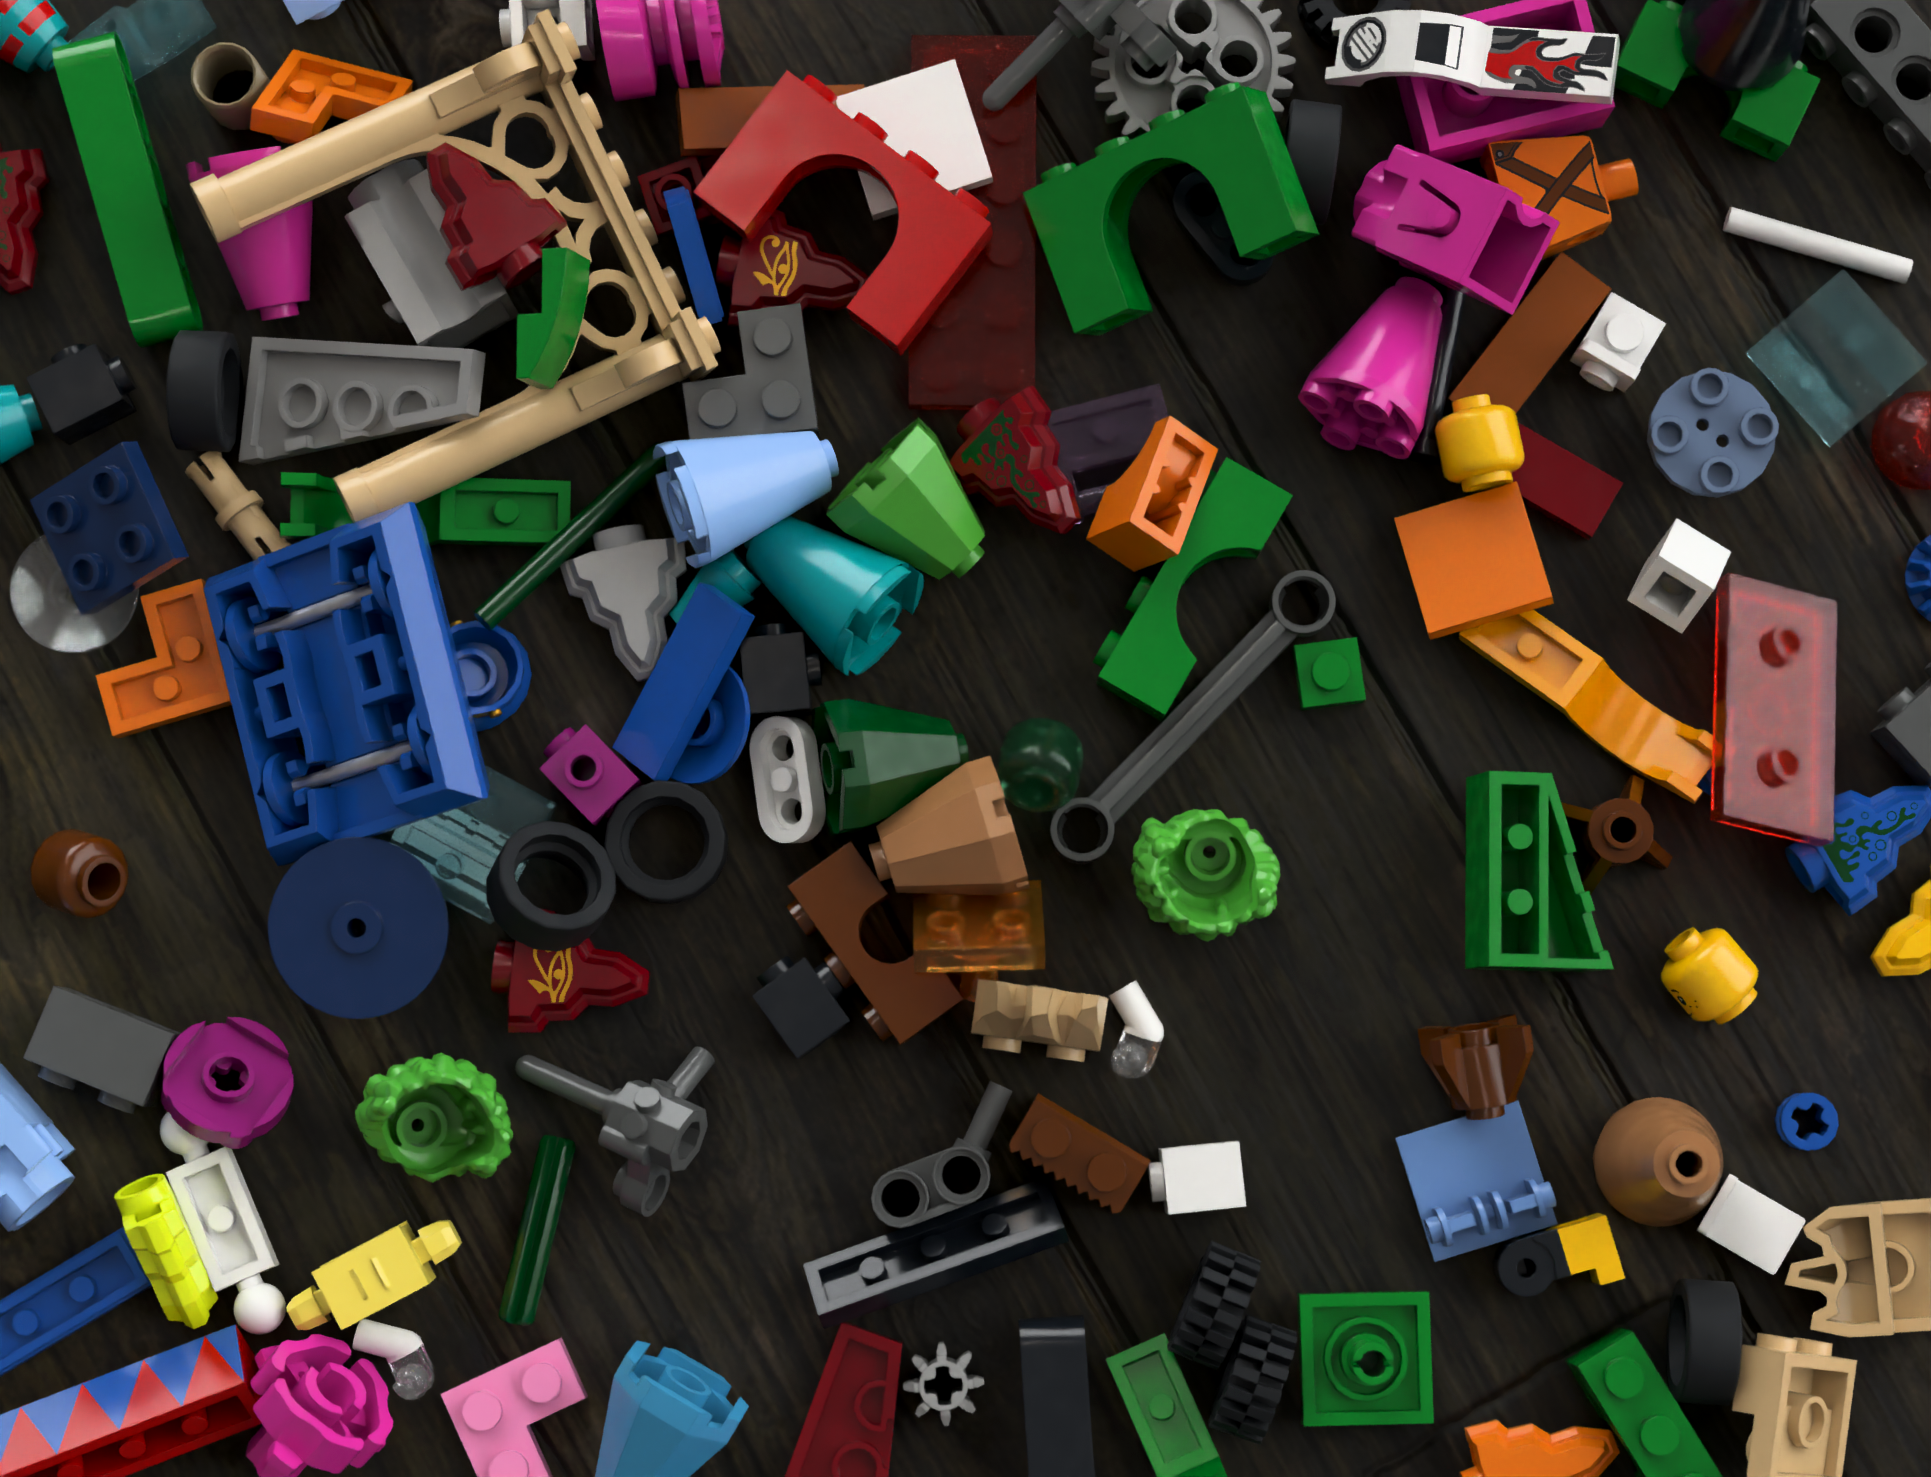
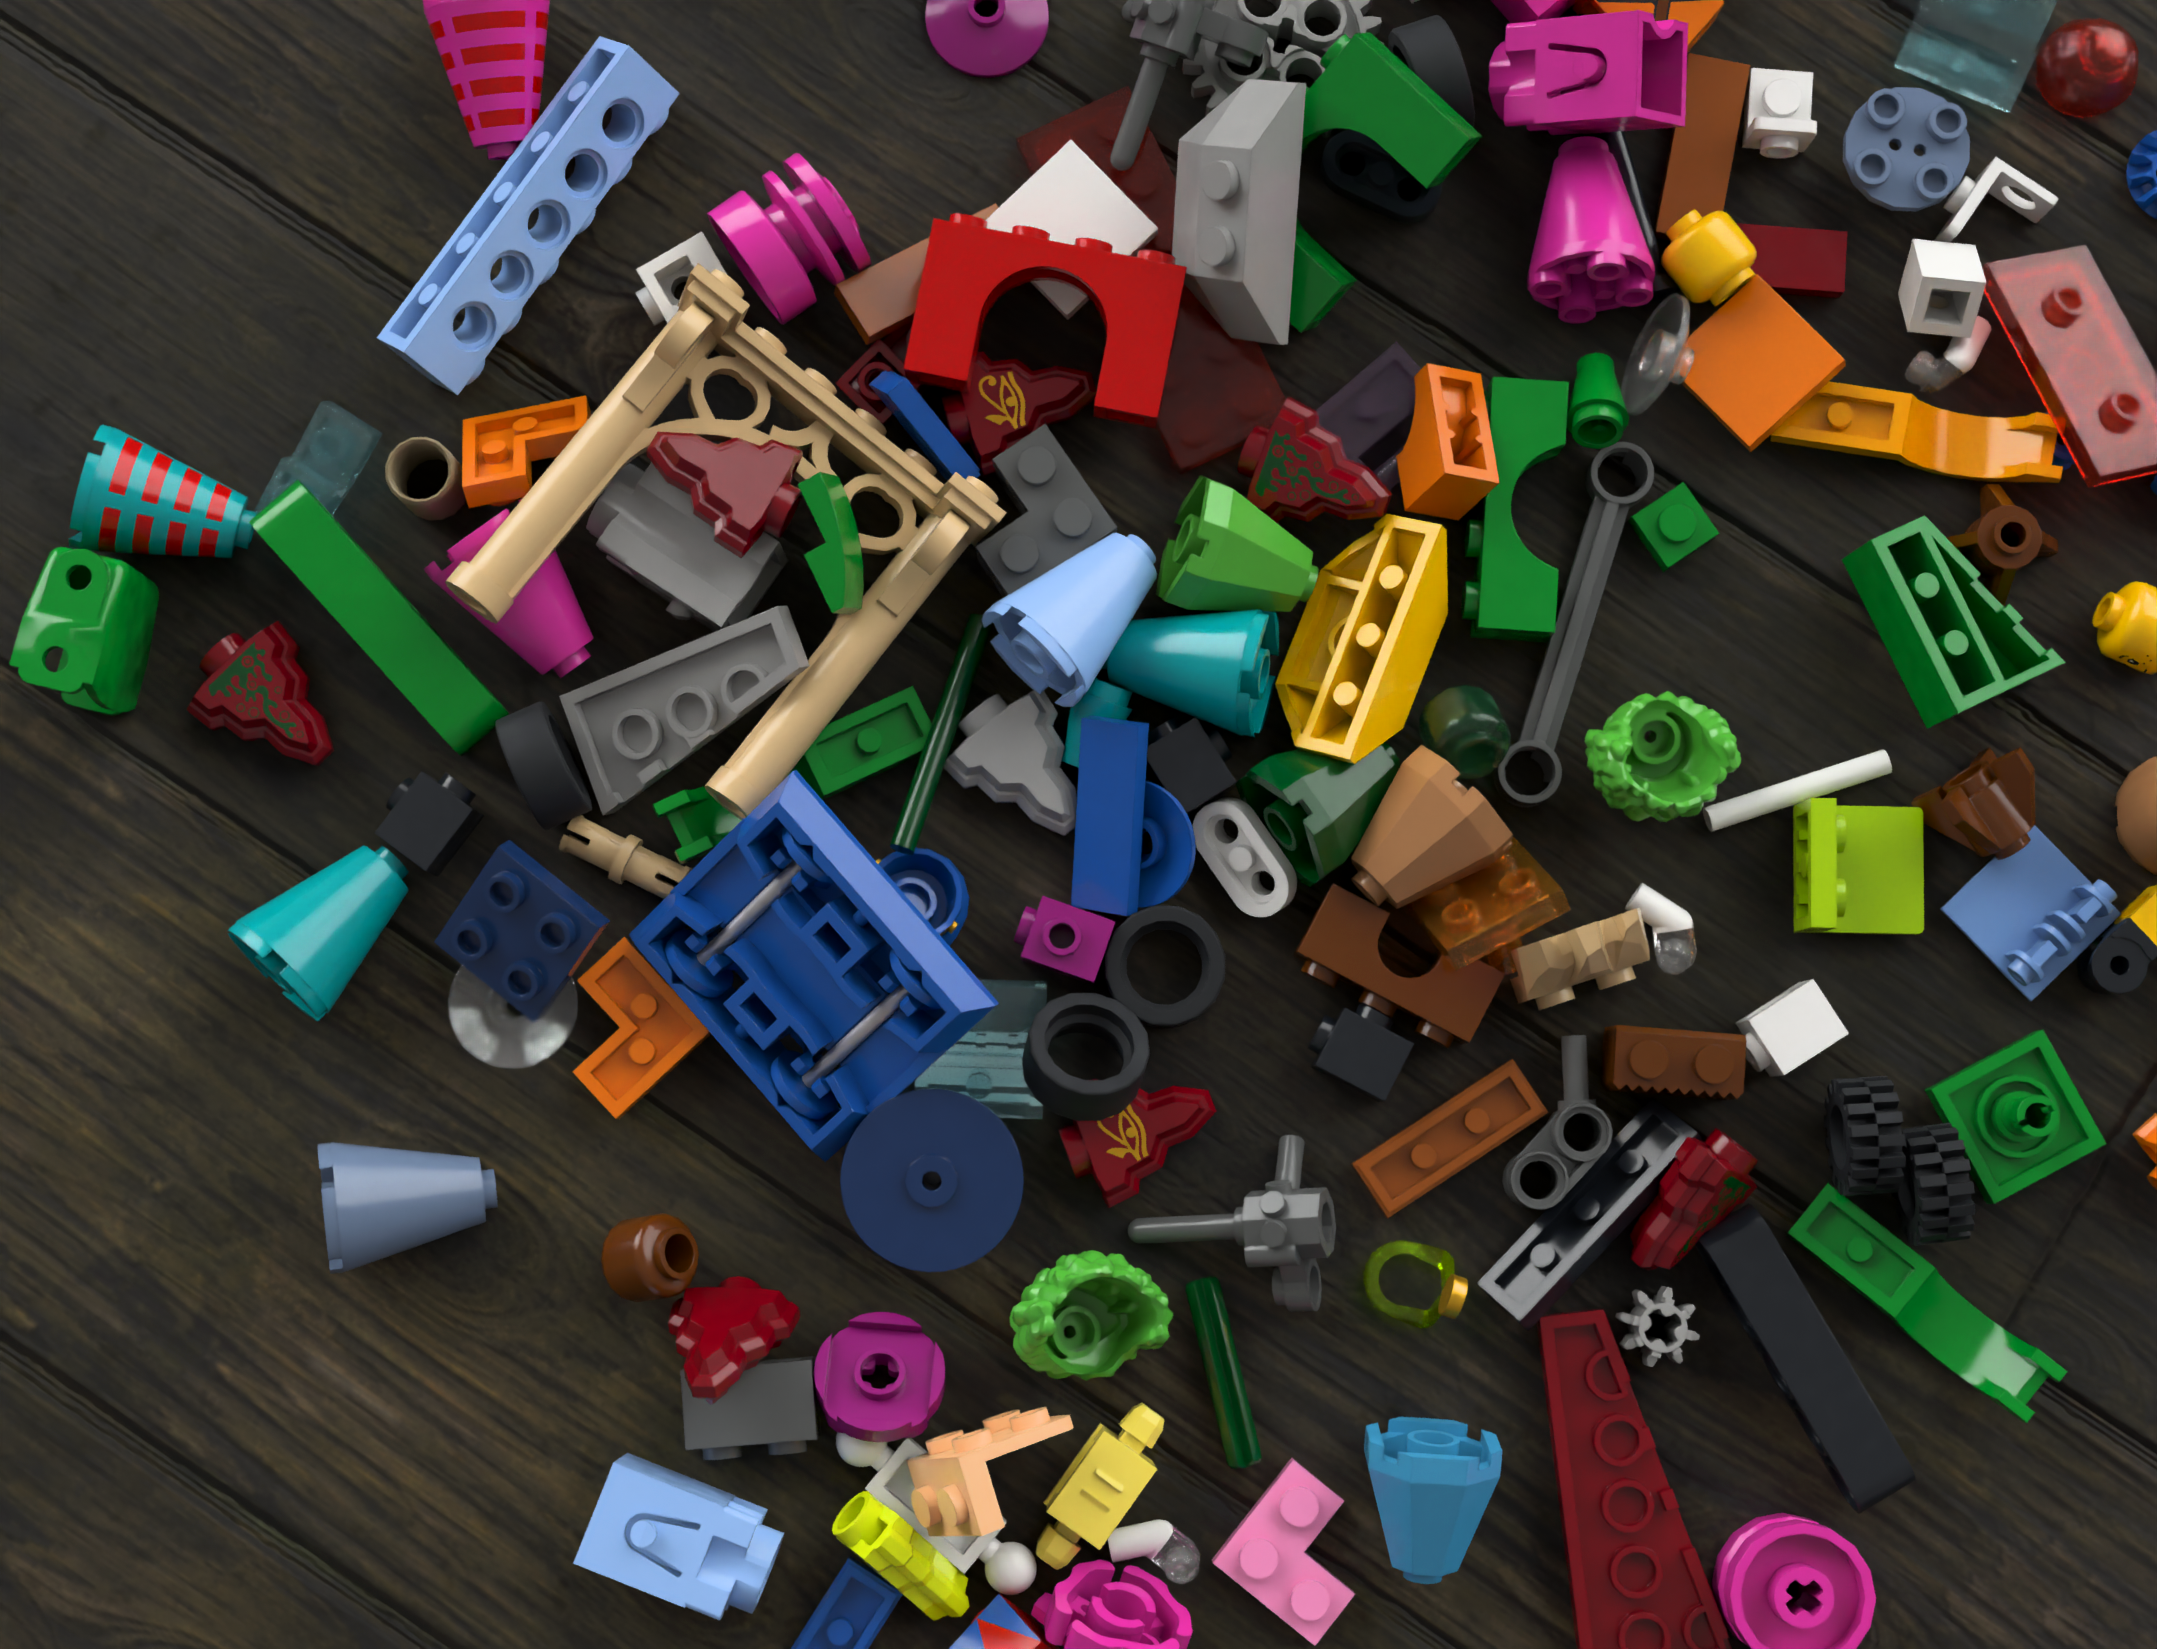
camera: 30 degrees left, 0 degrees up
none -> dark red rock [668,1276,800,1404]
none -> light nougat bracket [906,1407,1074,1536]
none -> light grey wedge [1172,79,1306,345]
none -> yellow wedge [1275,514,1448,764]
none -> dark orange tile [1351,1059,1548,1218]
none -> clear neon green piece [1363,1240,1468,1328]
none -> green cone [1567,353,1629,449]
none -> clear dish [1621,293,1695,415]
none -> dark red rock [1630,1128,1759,1271]
none -> white bar [1703,749,1892,832]
none -> lime bracket [1793,798,1924,935]
none -> arm [1905,316,1991,393]
none -> white bracket [1934,157,2059,242]

